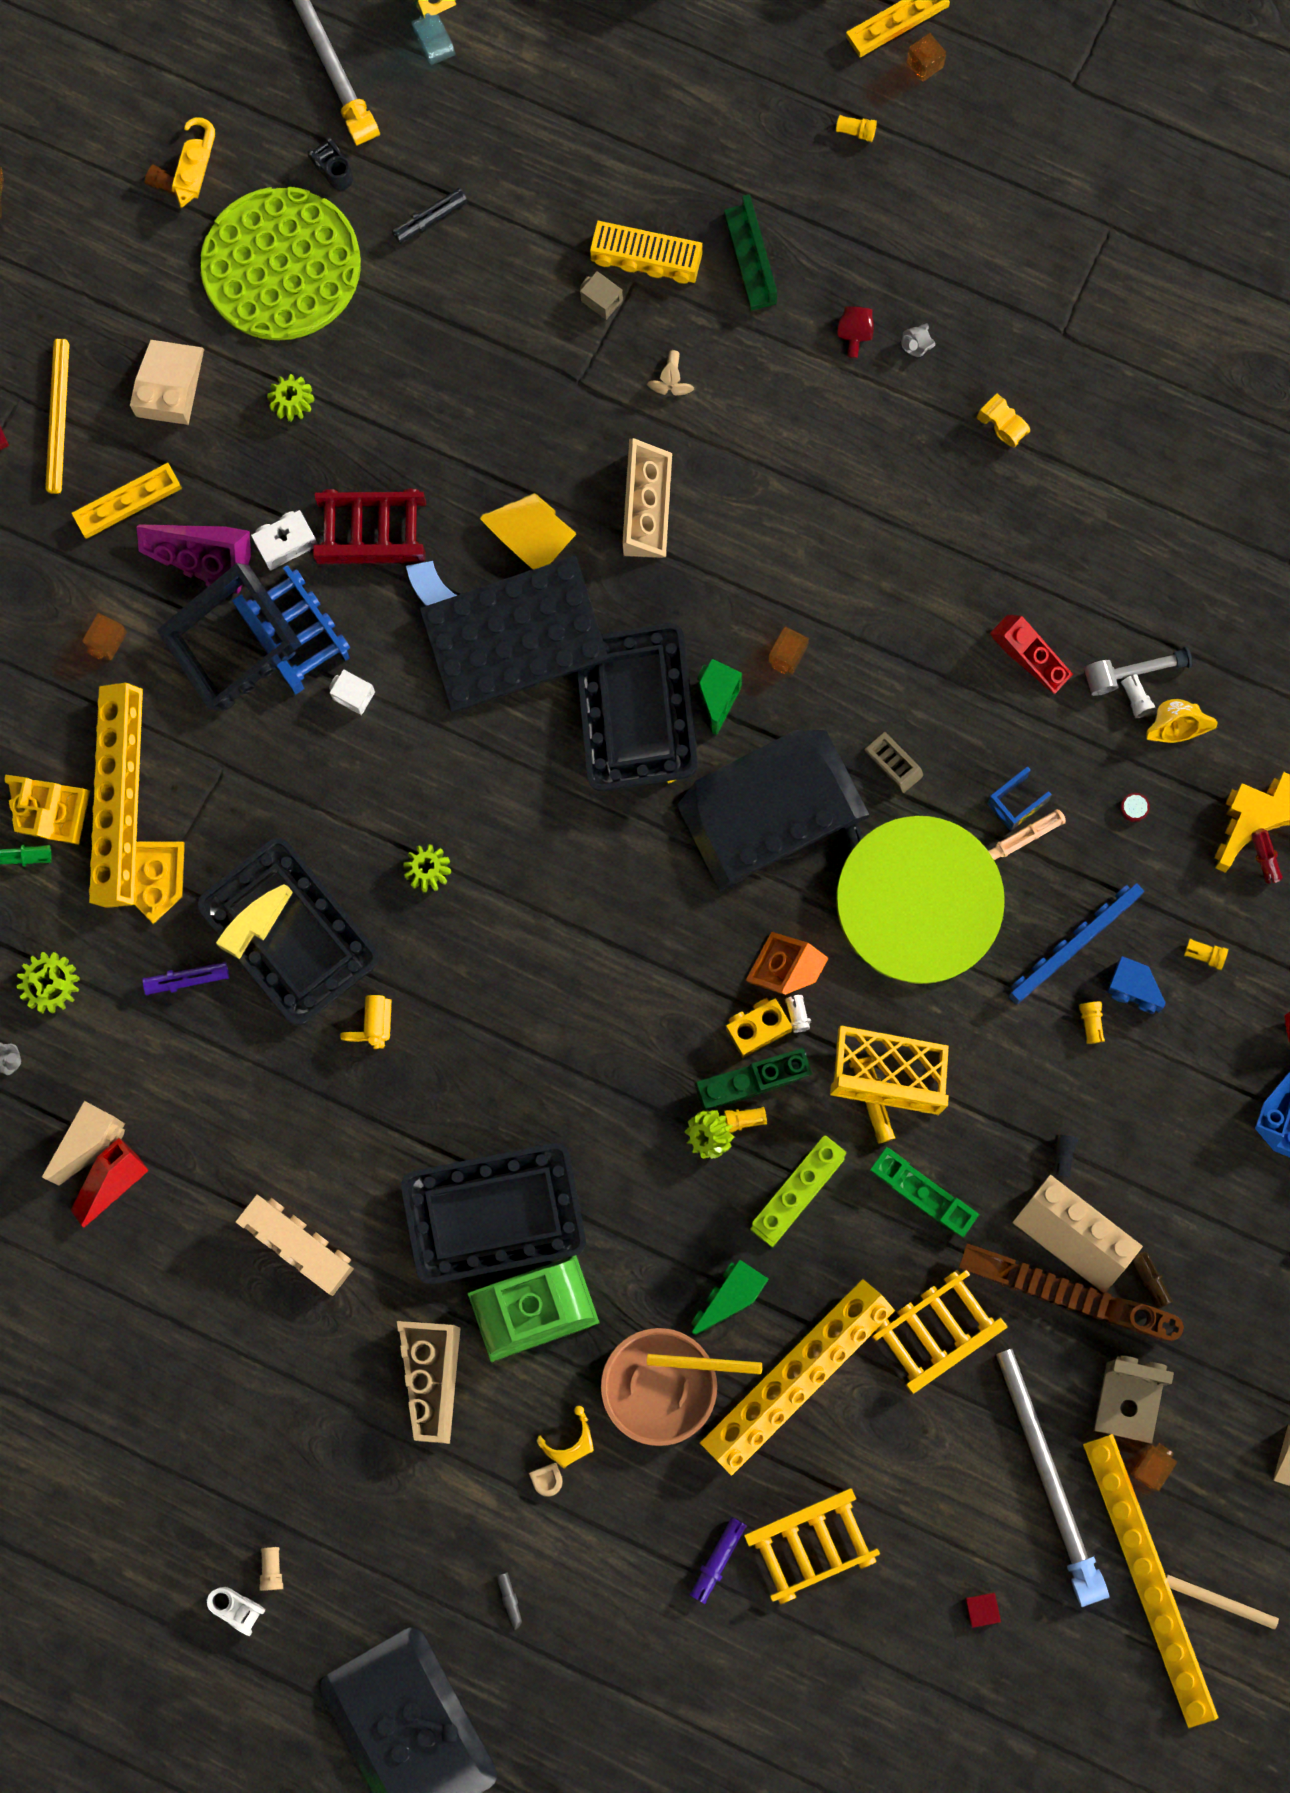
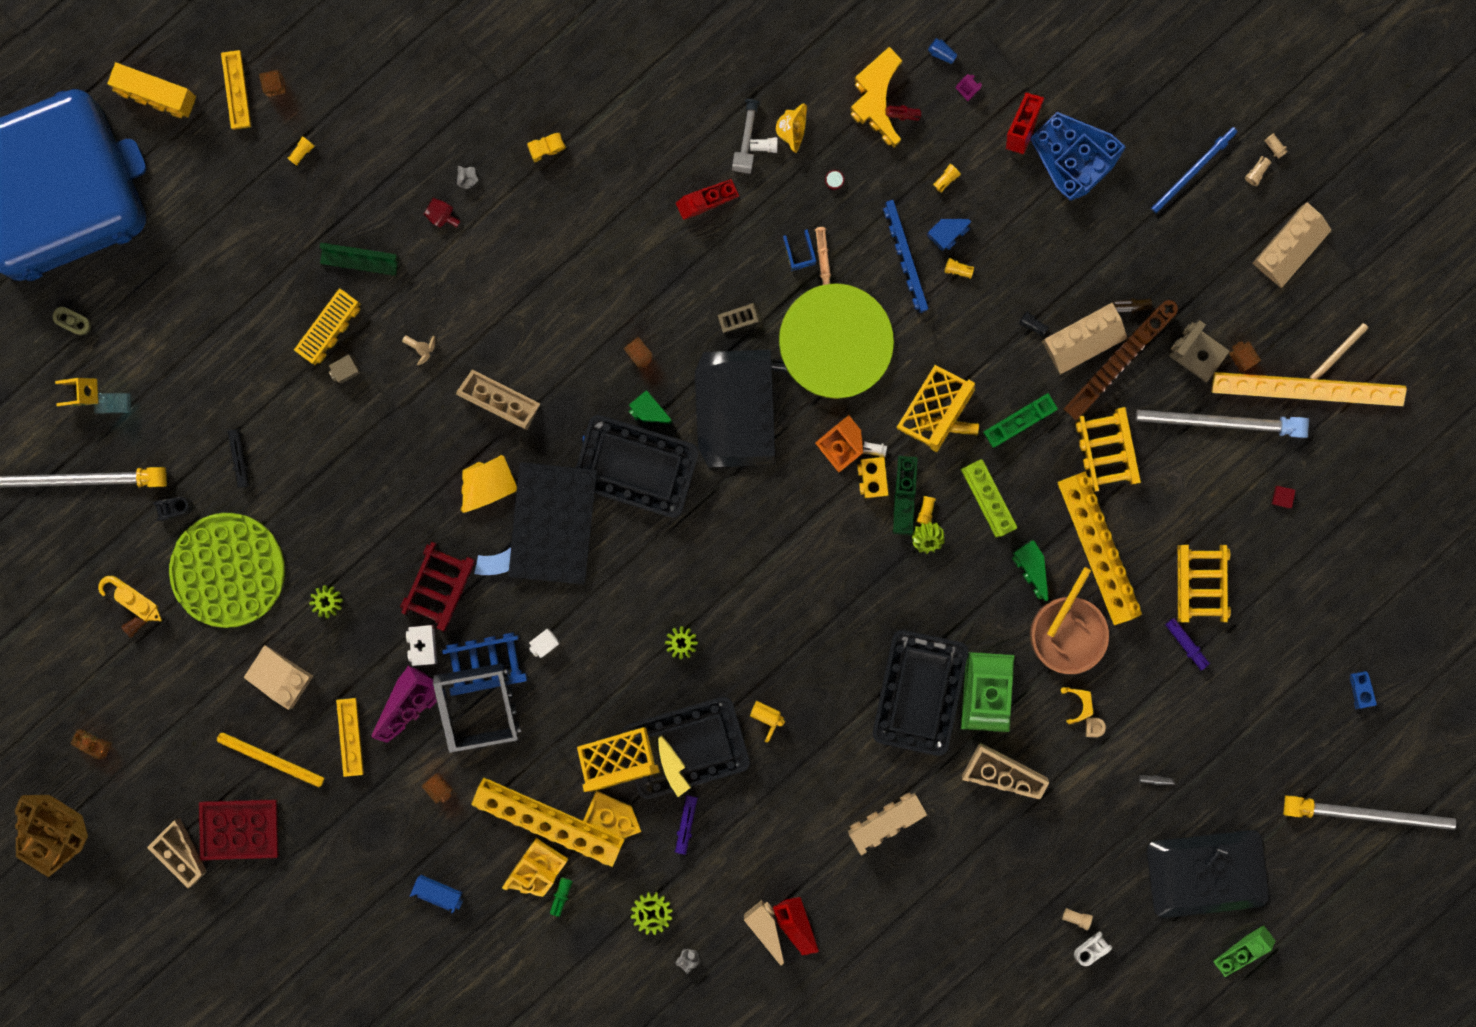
camera: 70 degrees left, 10 degrees up
none -> yellow fence [577,727,660,792]

